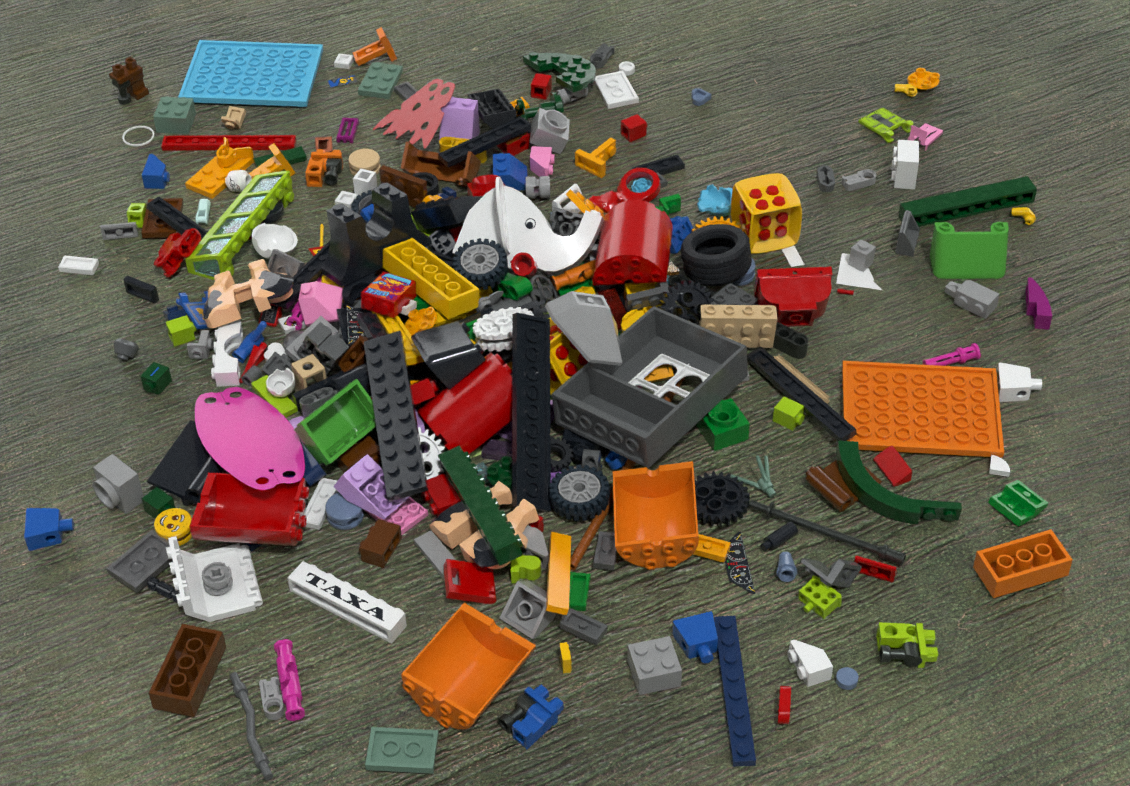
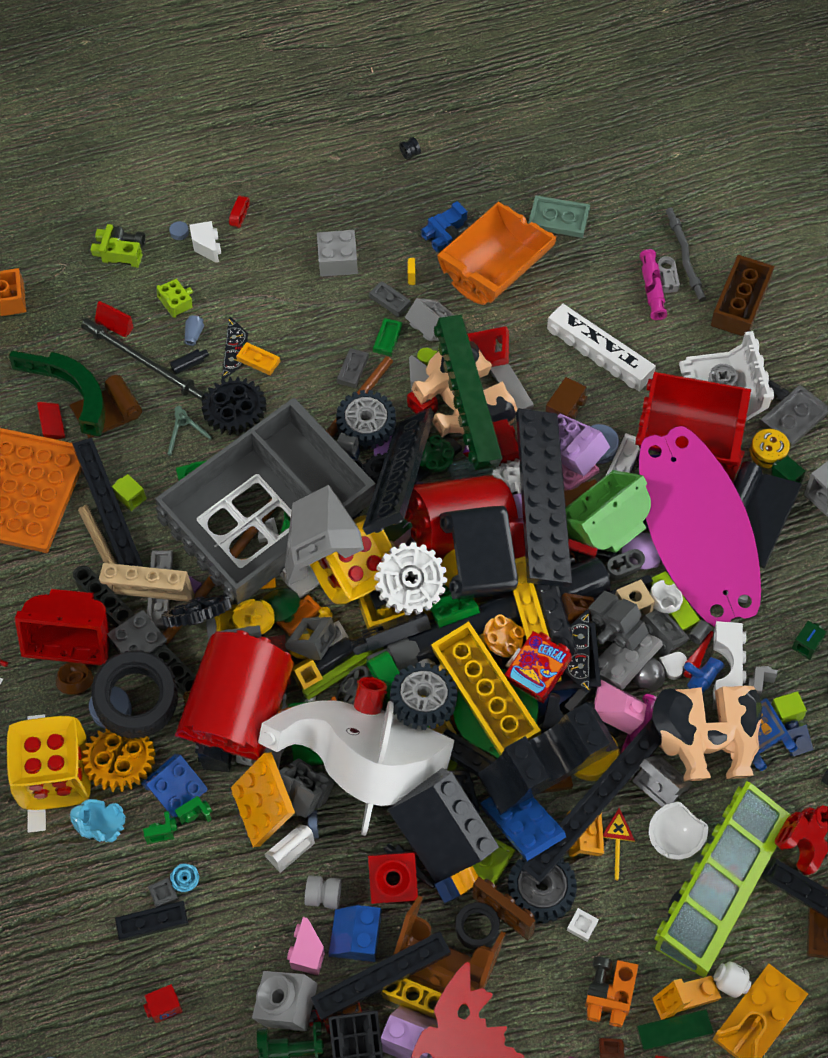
camera: 170 degrees left, 15 degrees up
light aqua bar [196,199,211,225] -> none
tan head [348,149,381,176] -> none
white brick [353,168,378,196] -> none
light orange tile [546,532,571,615] -> none
light orange bracket [575,137,616,178] -> none
red animal [589,168,661,215] -> none
orange cylinder [613,461,699,570] -> none
blue torso [672,611,718,663] -> none
dark blue plate [714,616,756,767] -> none
dark grey bracket [800,558,862,588] -> none

